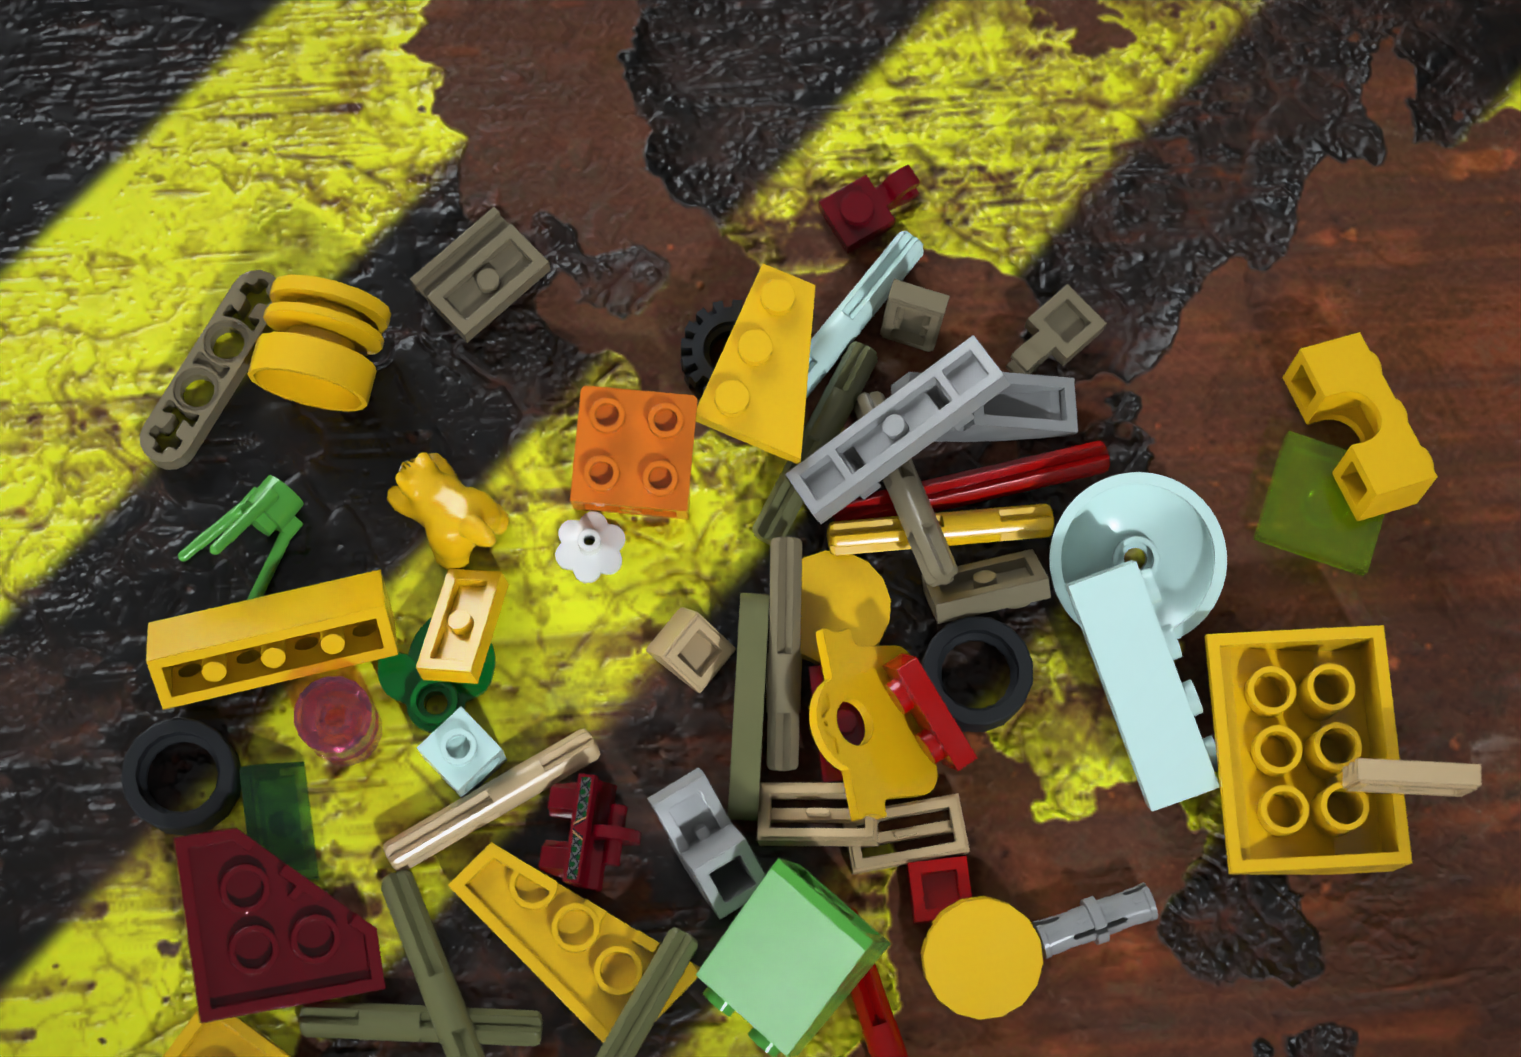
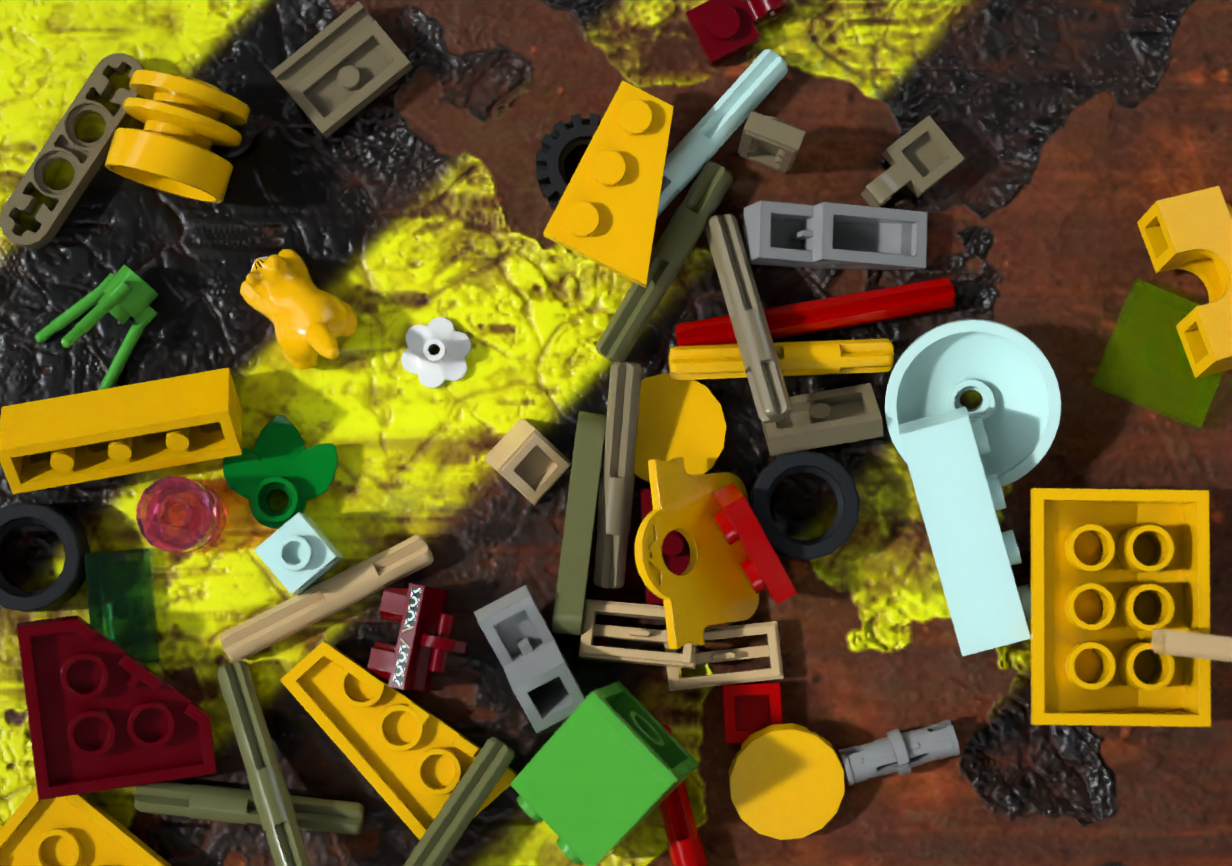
camera: 10 degrees right, 10 degrees up
yellow plate [415,569,509,684] -> none
orange bracket [570,386,697,520] -> none
light grey hinge [785,335,1011,524] -> none

